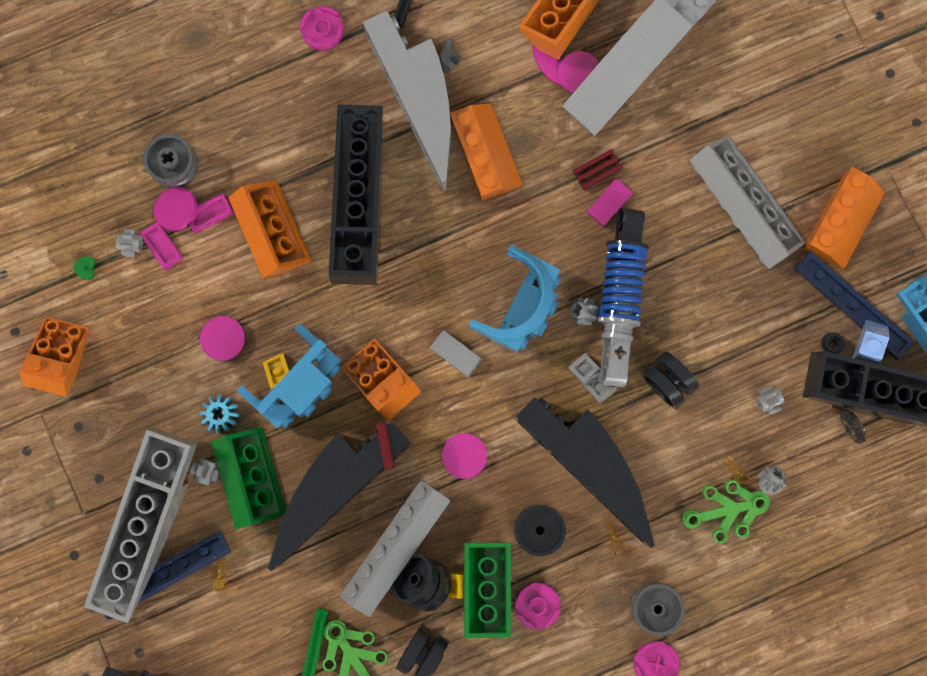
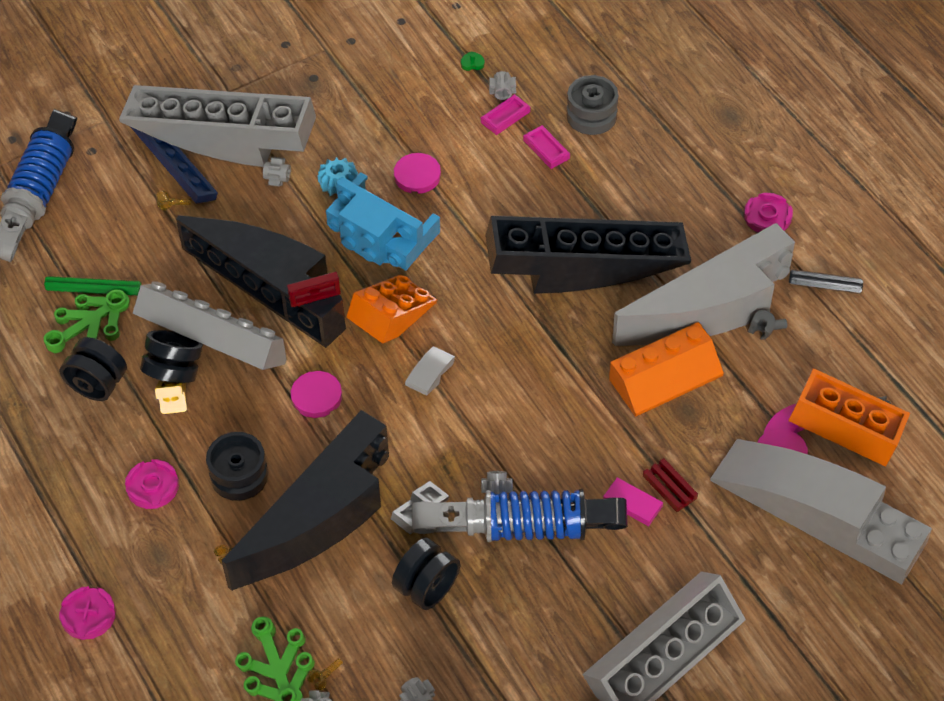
camera: 85 degrees right, 30 degrees down
orange slope [19,317,90,397] -> none
dark pink tile [153,187,198,231] -> none
green slope [211,427,286,530] -> none
orange slope [228,180,312,279] -> none
green slope [464,541,511,638] -> none
dark azure piece [468,244,562,353] -> none
dark grey wheel [629,581,685,636] -> none

